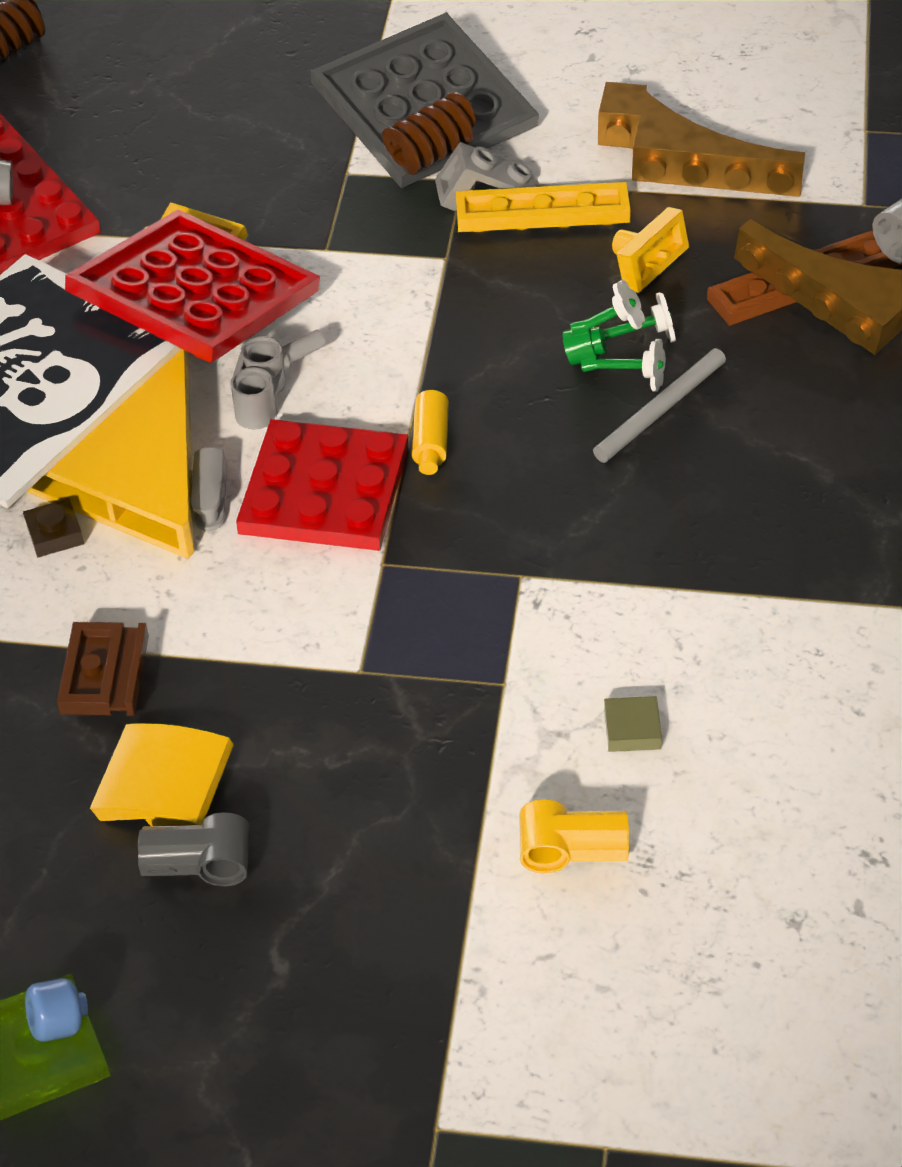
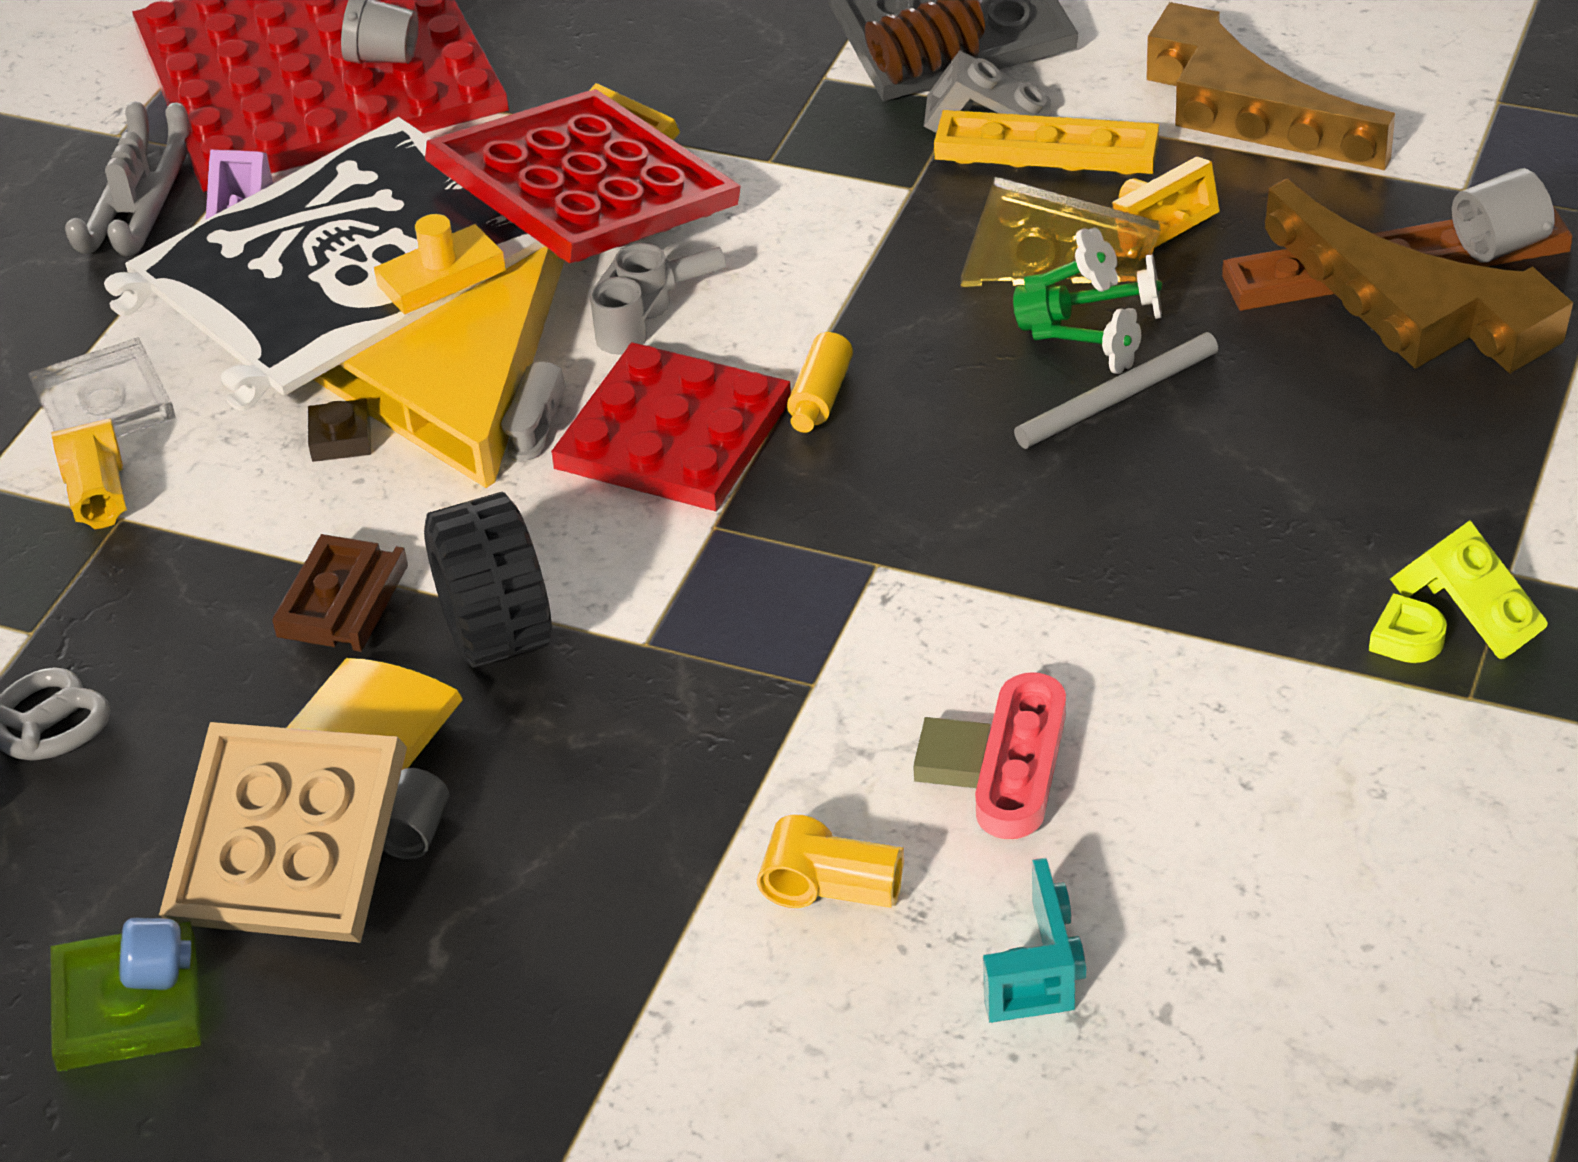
camera: 15 degrees right, 5 degrees down
none -> tan plate [159,722,407,943]
none -> yellow tile [374,214,506,315]
none -> black tyre [424,491,552,668]
none -> clear yellow wing [961,177,1161,287]
none -> coral plate [975,672,1066,839]
none -> teal bracket [983,858,1086,1023]

